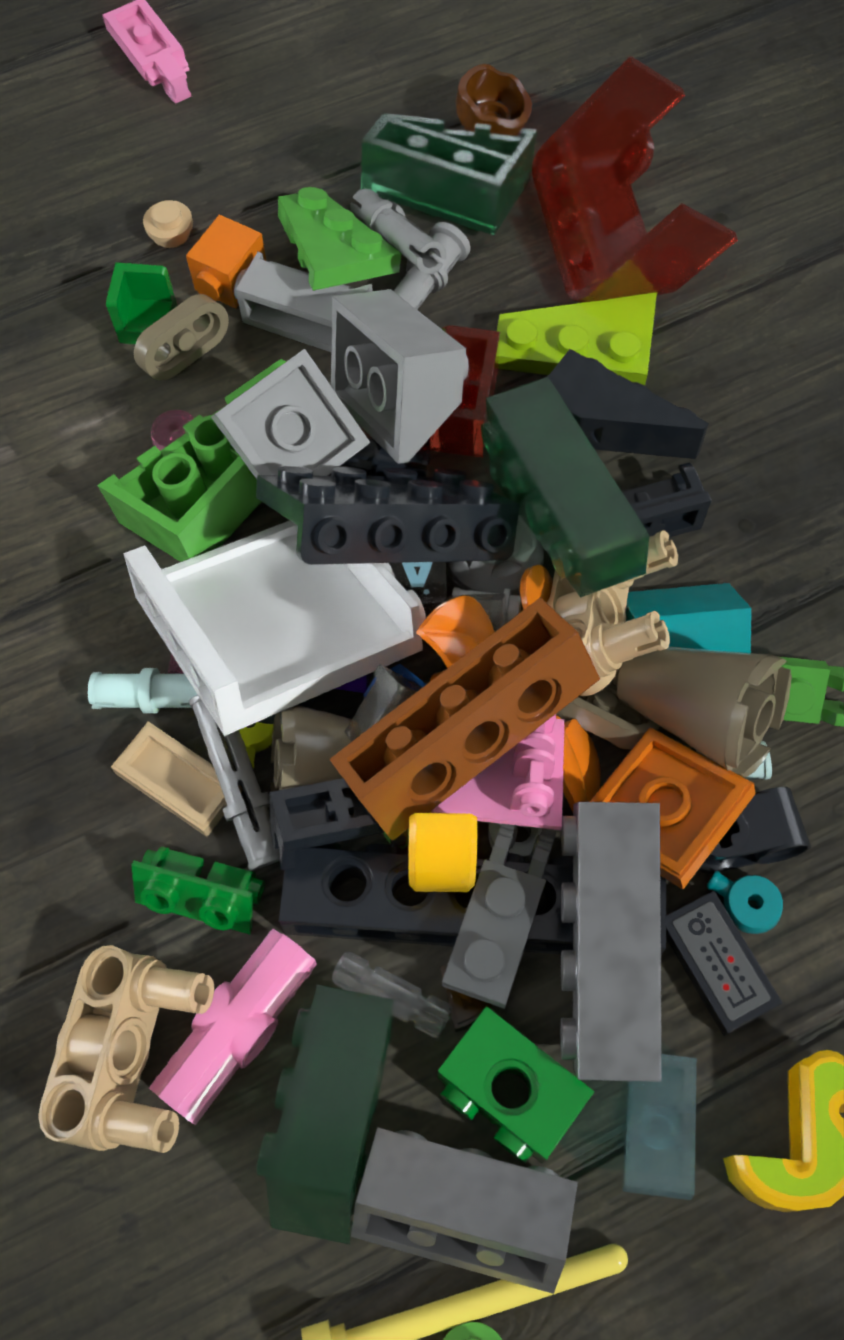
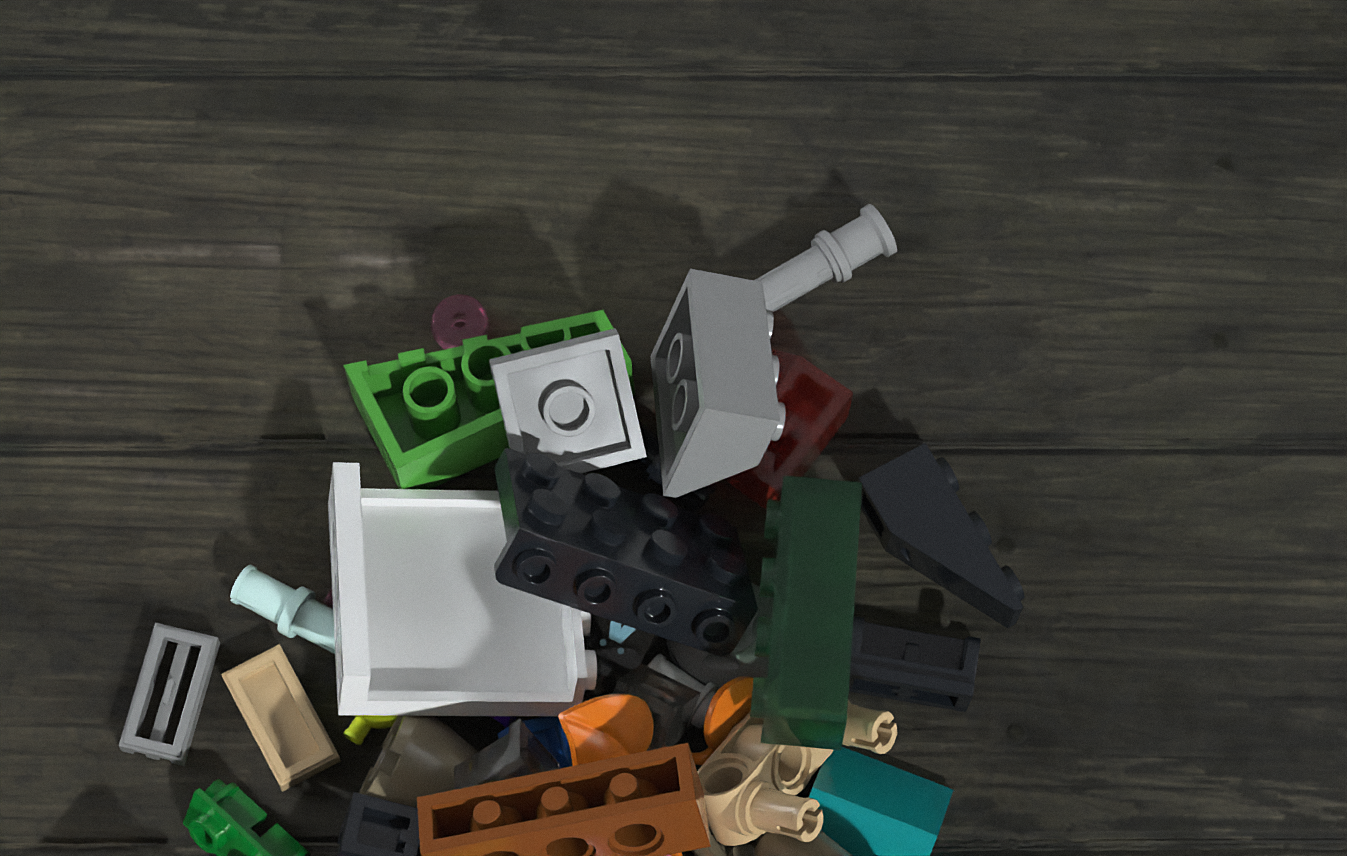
camera: 20 degrees right, 5 degrees up
green panel [106,262,177,344] -> none
dark tan plate [134,294,229,380] -> none
tan plate [143,200,193,248] -> none
orange brick [186,214,267,309] -> none
light grey pin [189,695,280,871] -> none
light grey window [234,252,373,352] -> none
bright green wing [278,187,401,291] -> none
light grey pin [350,189,447,274] -> none
clear green wedge [361,113,537,236] -> none
reddish brown helmet [456,64,532,143] -> none
lime wing [492,292,657,386] -> none
clear red windscreen [532,56,738,303] -> none
none -> light grey tile [119,622,220,767]

